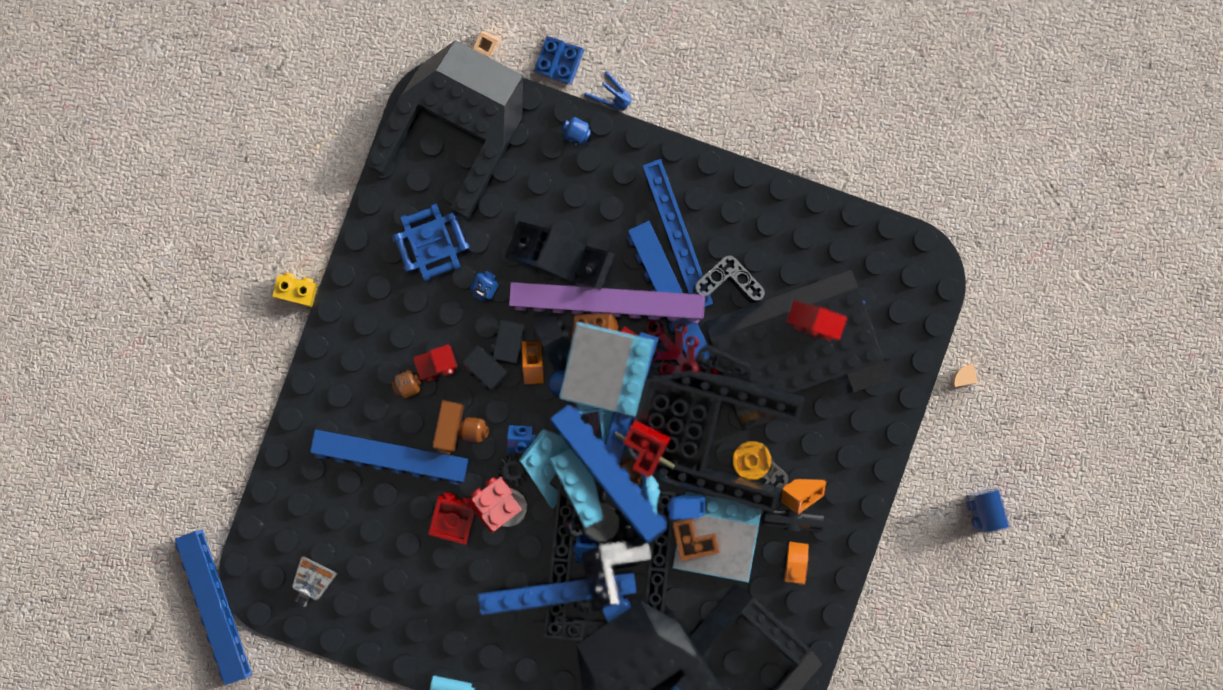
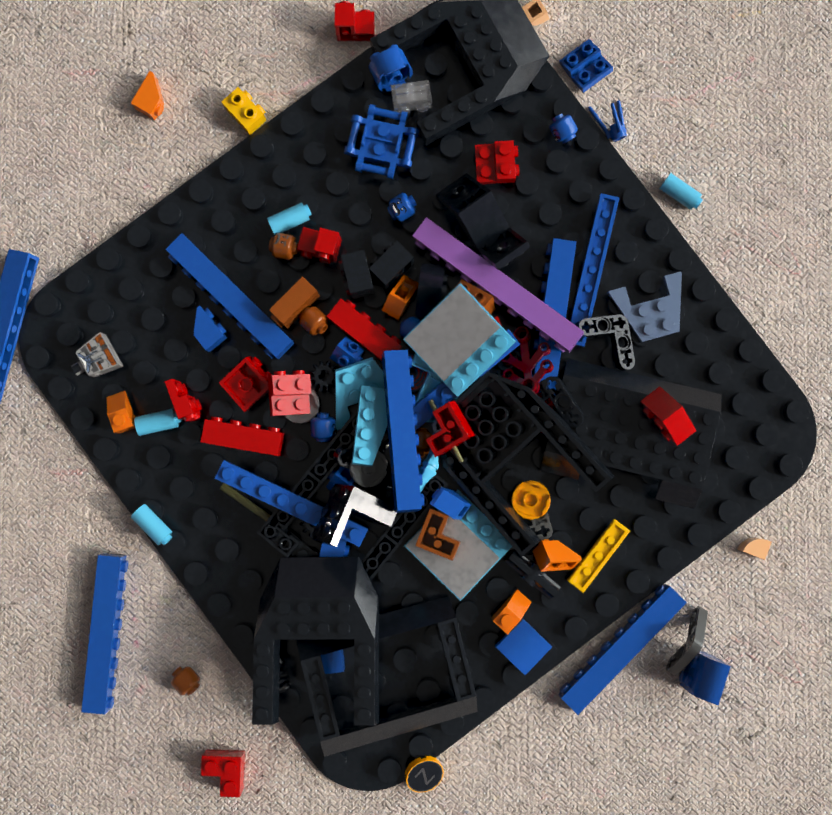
camera: 35 degrees right, 0 degrees up
none -> orange slope [106,391,135,434]
none -> orange slope [131,71,164,120]
none -> medium azure brick [134,408,181,436]
none -> red plate [165,379,202,422]
none -> blue slope [194,306,227,352]
none -> red brick [201,416,284,456]
none -> olive bar [220,483,271,521]
none -> medium azure brick [267,202,312,235]
none -> blue head [310,413,336,442]
none -> red brick [326,299,402,361]
none -> red brick [335,1,375,41]
none -> blue brick [368,45,413,91]
none -> clear brick [391,80,432,113]
none -> red plate [474,140,519,184]
none -> blue slope [495,618,552,675]
none -> blue brick [559,584,687,715]
none -> yellow tile [567,519,630,593]
none -> sand blue wing [607,271,682,343]
none -> medium azure brick [659,173,703,210]
none -> dark grey beam [666,606,708,676]

